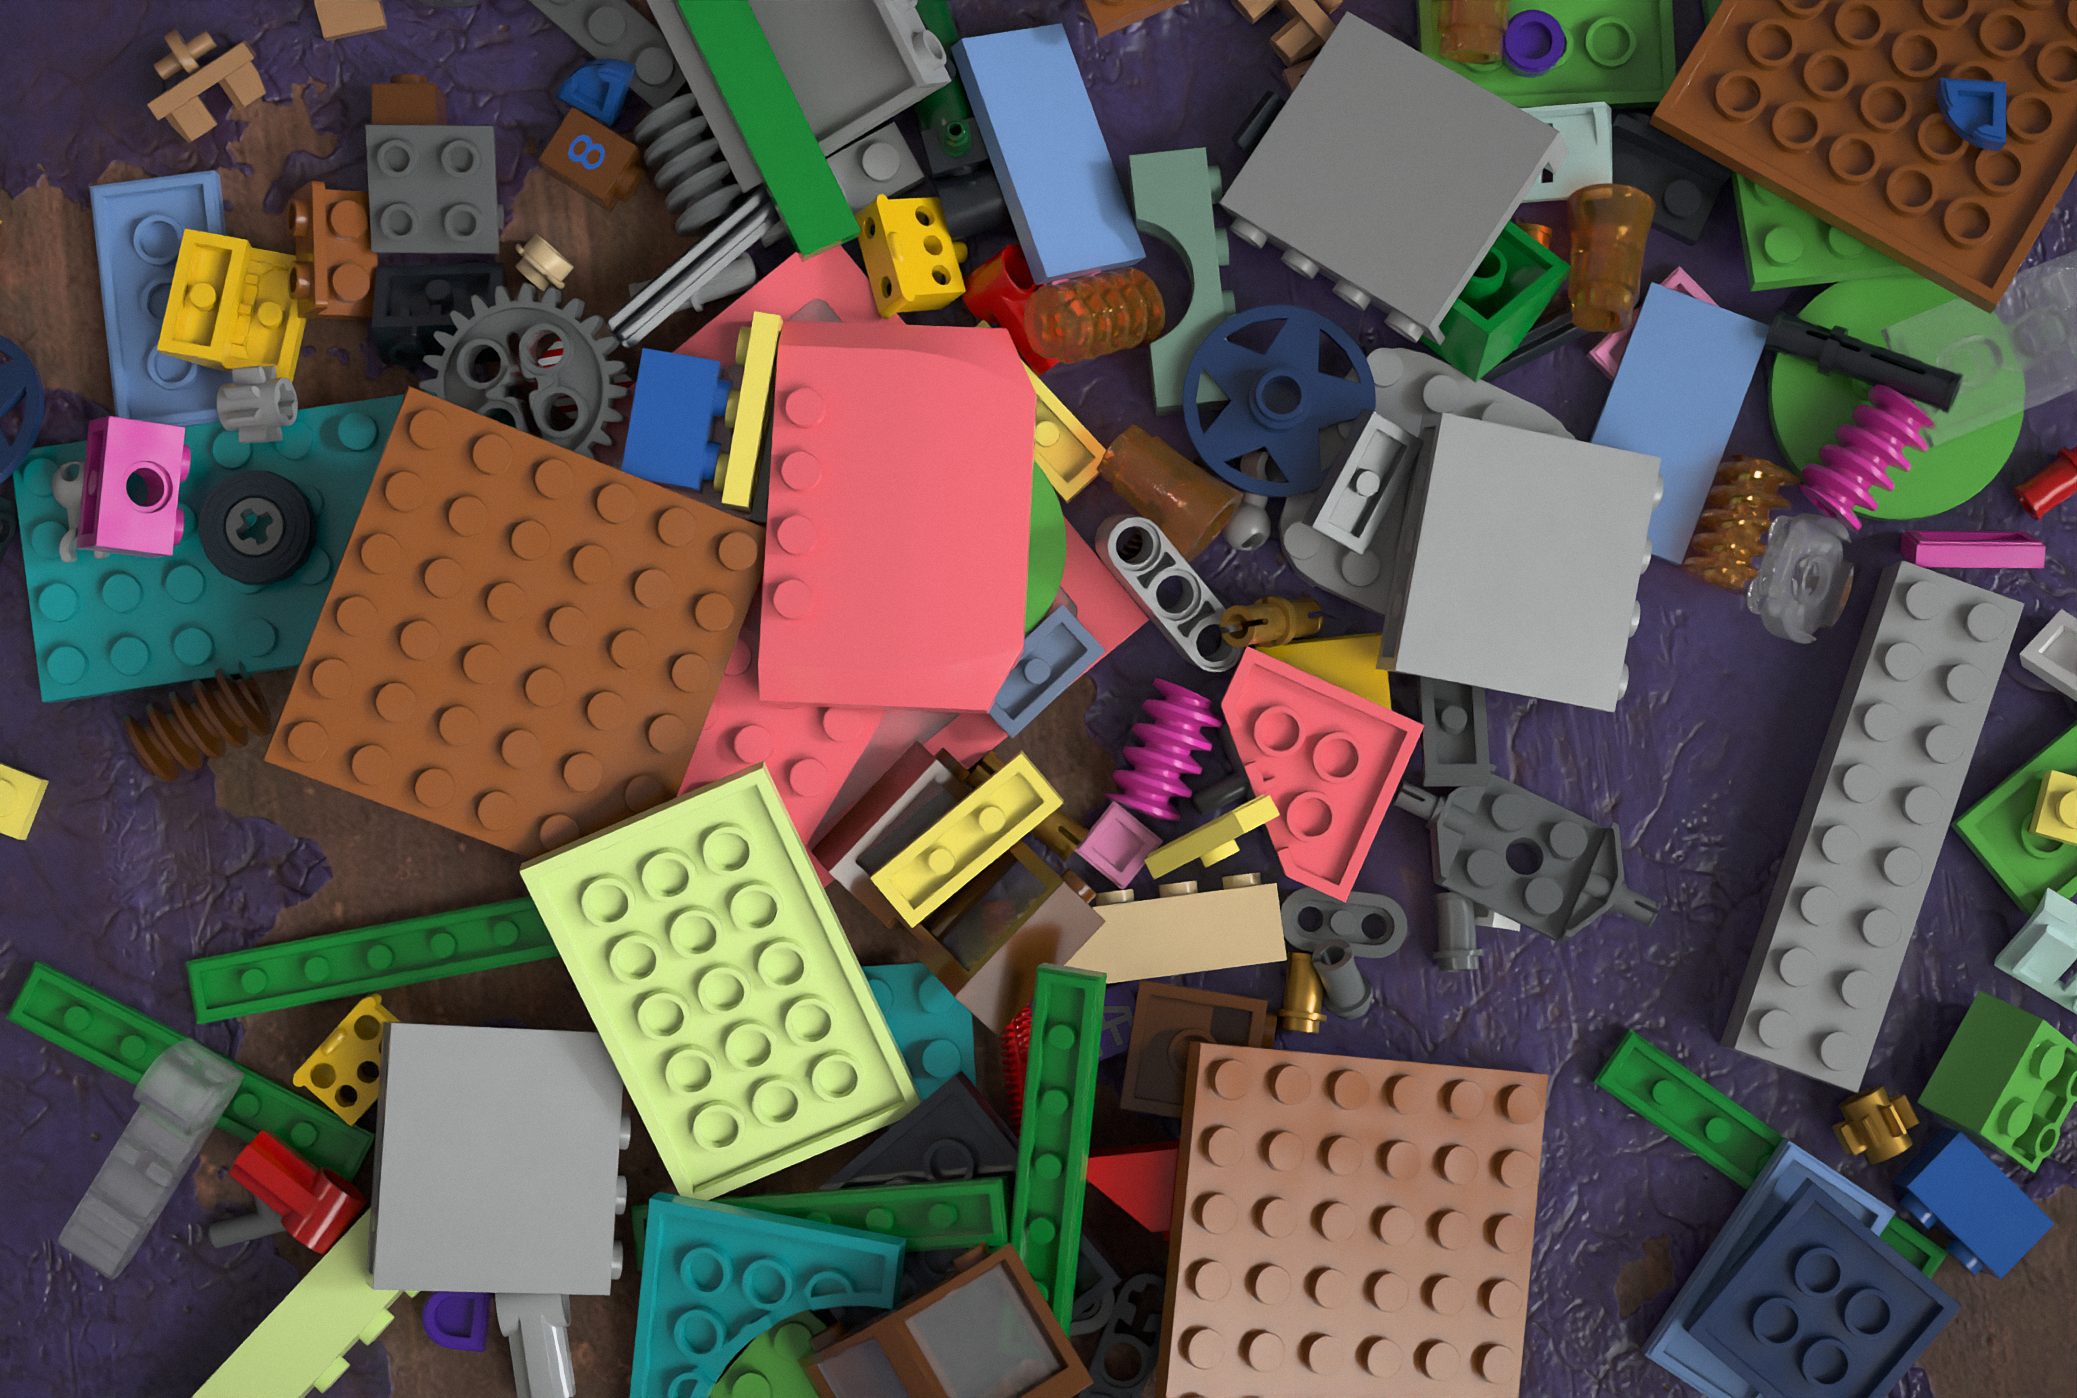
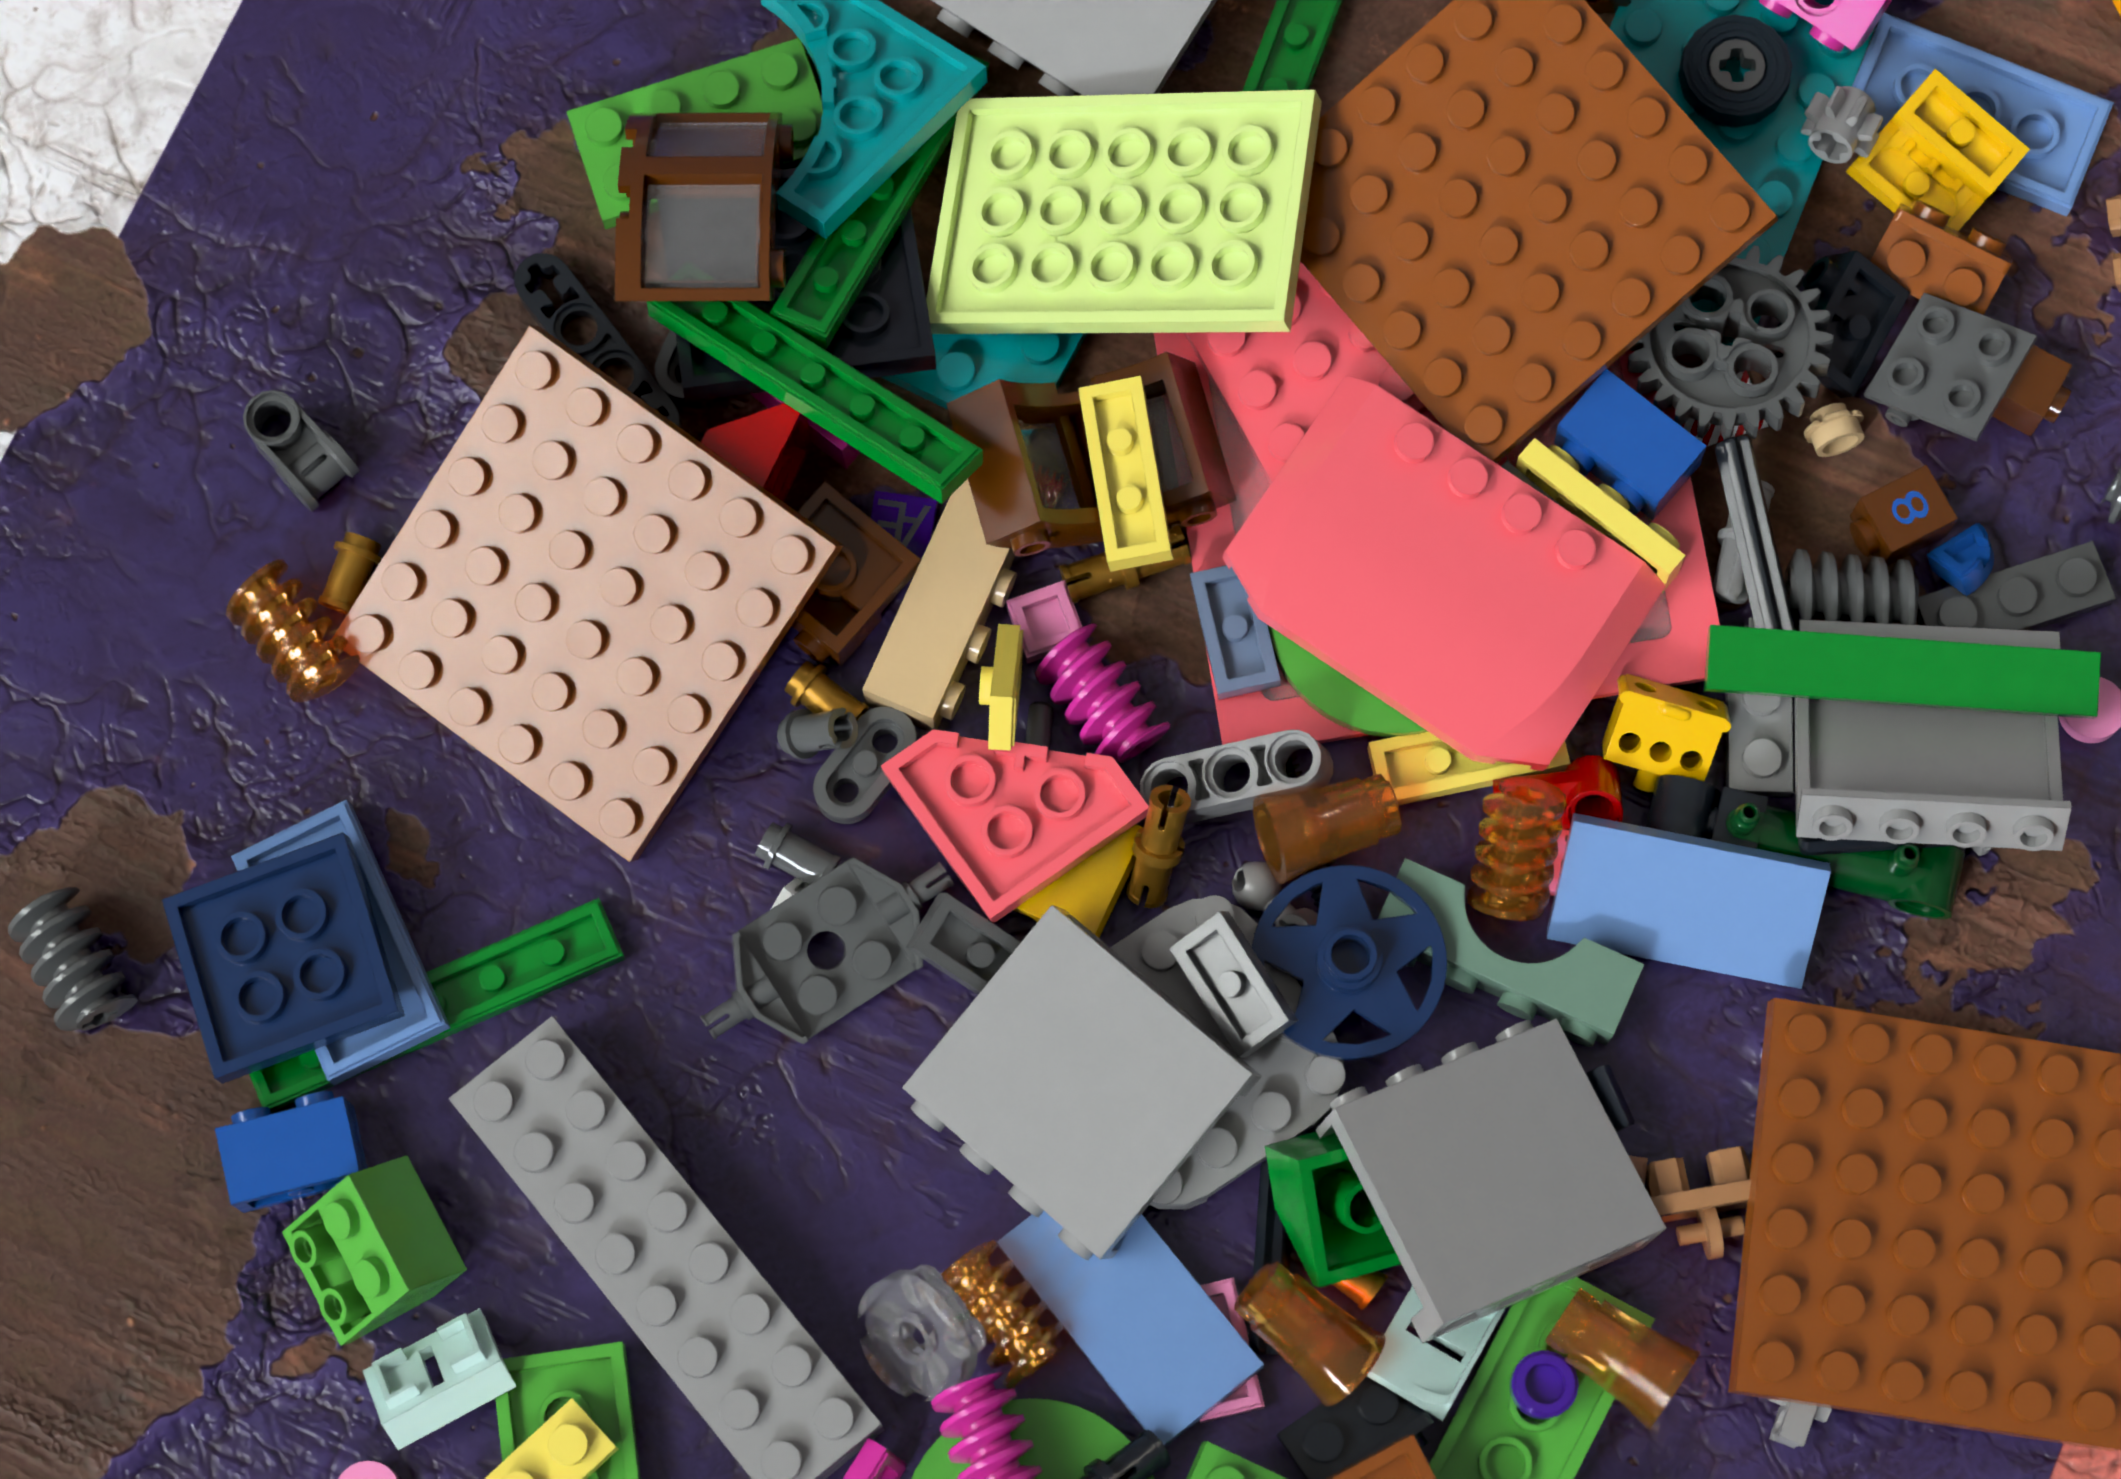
camera: 120 degrees right, 10 degrees down
pearl gold gear [1832,1085,1919,1165] -> none

